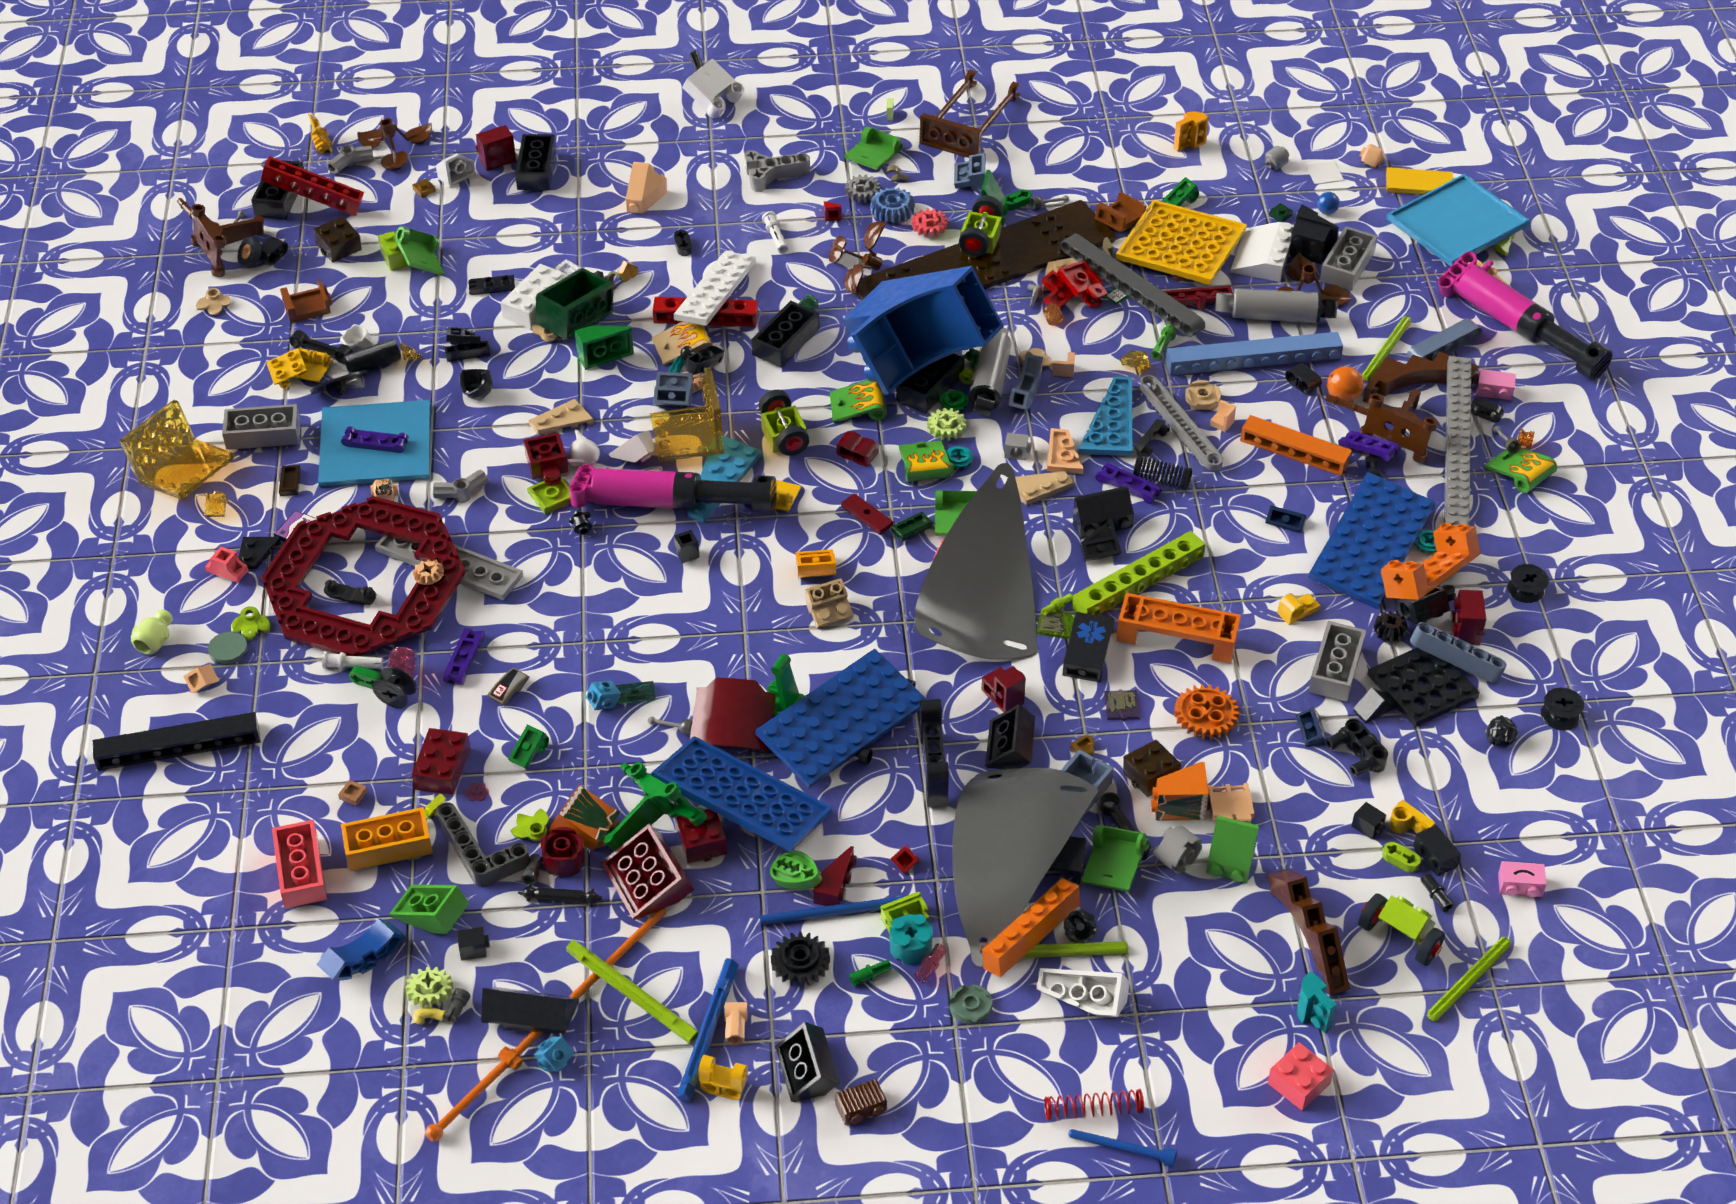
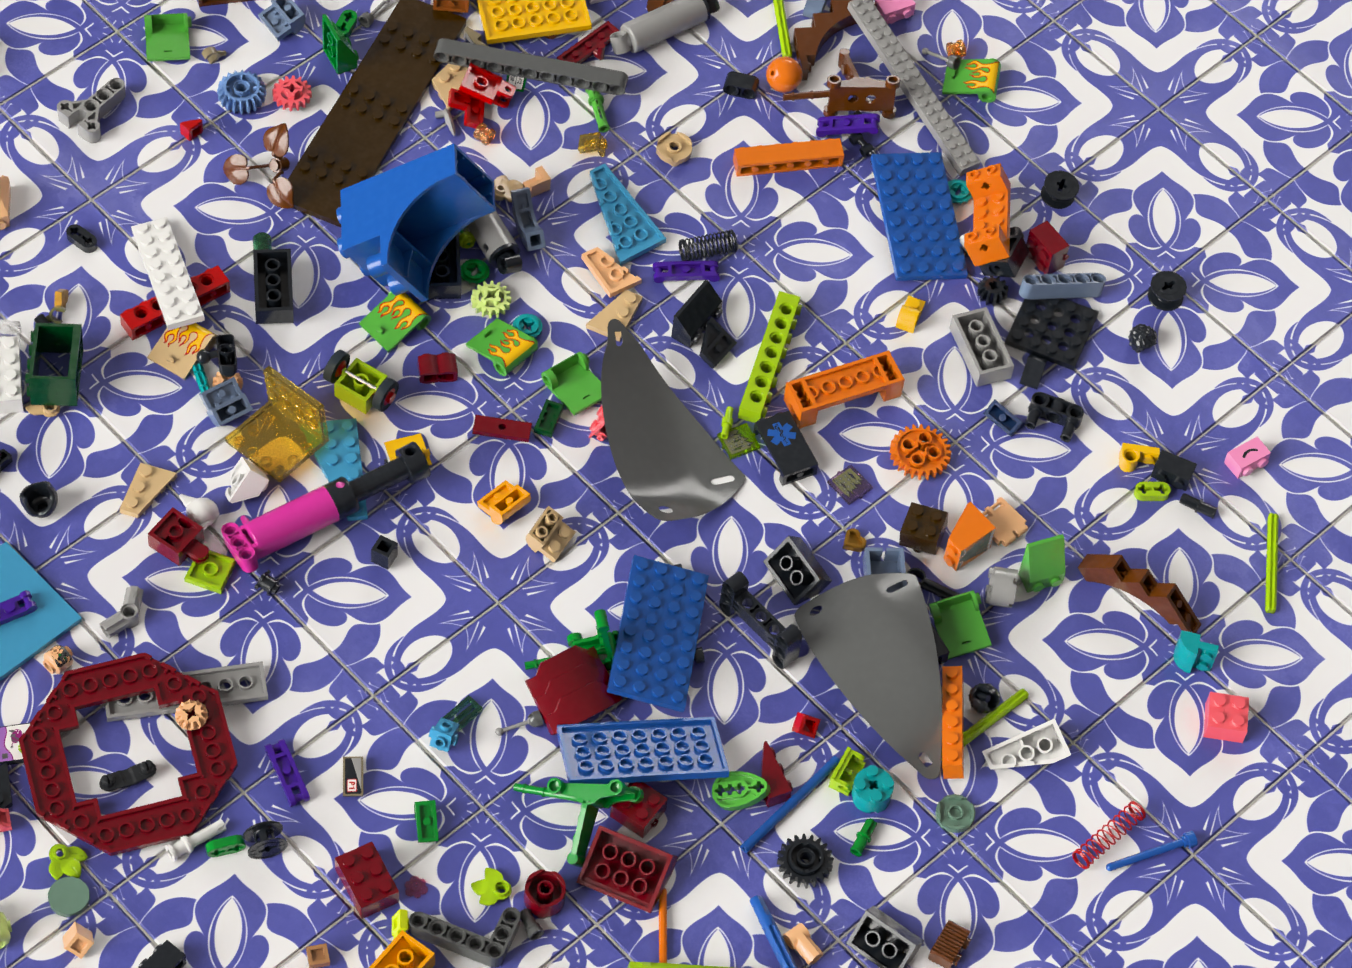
camera: 45 degrees left, 10 degrees up
clear pink gear [387,647,416,676] -> none
black wheel [518,884,602,906] -> none
slope [547,785,620,851] -> none
green slope [575,326,634,370] -> none
white pin [762,211,788,253] -> none
light grey gear [845,174,880,203] -> none
clear pink pin [914,943,947,983] -> none
brick [959,195,1003,256] -> none
dark red brick [981,666,1026,713] -> none
light grey brick [1004,432,1032,460] -> none
black piece [1134,419,1170,457] -> none
light grey gear [1140,375,1223,471] -> none
medium blue brick [1165,332,1343,376] -> none
light nougat panel [1210,400,1236,432] -> none
dark blue slope [1265,505,1307,533] -> none
black brick [1351,802,1387,839] -> none
brick [1358,893,1445,966] -> none
black beam [1471,398,1504,423] -> none

